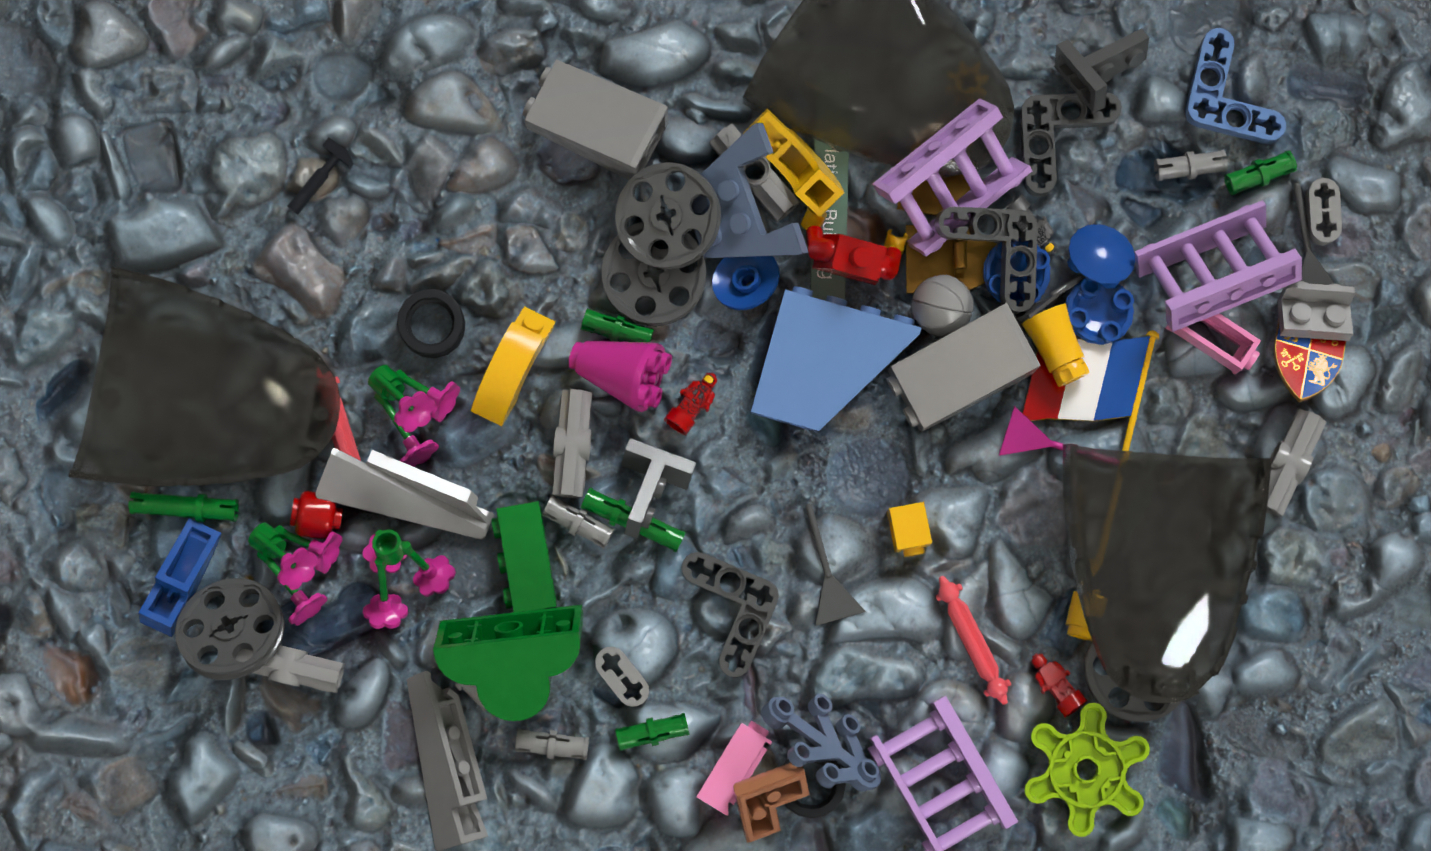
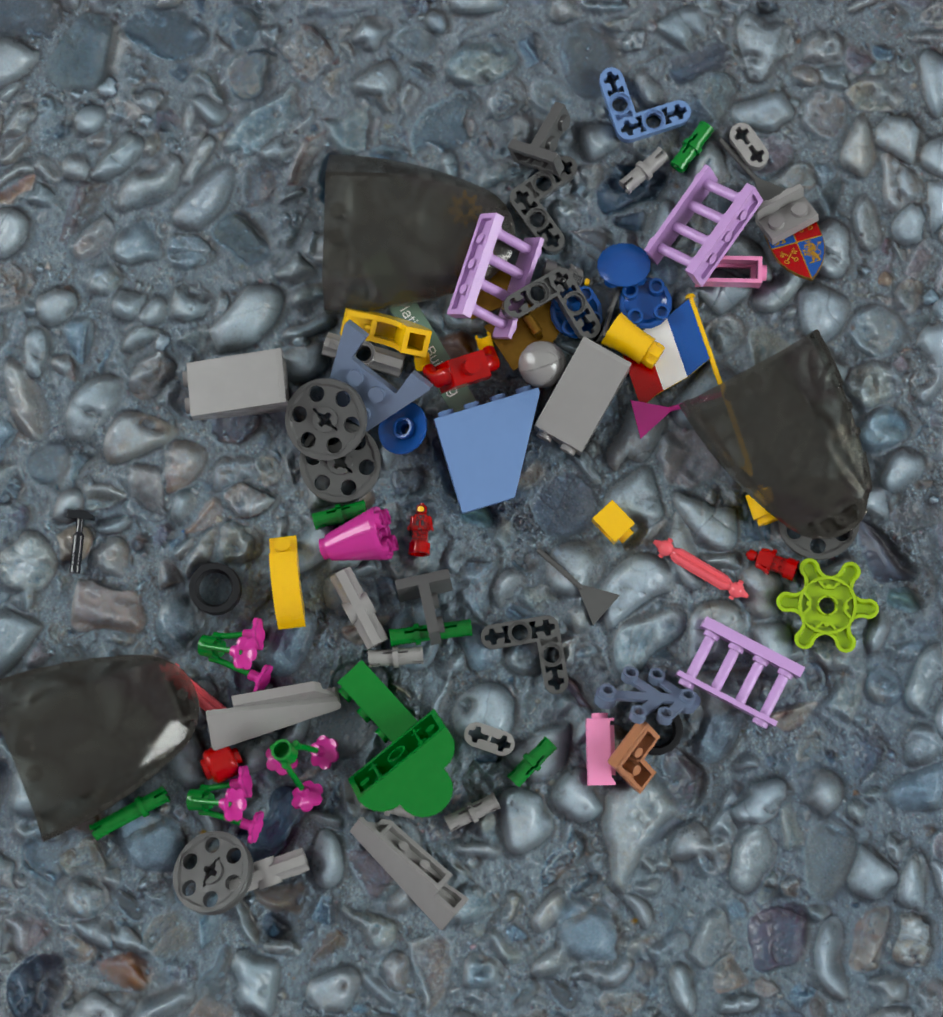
camera: 25 degrees left, 0 degrees up
blue slope [138,518,221,637] -> none
light grey piece [1253,409,1326,517] -> none

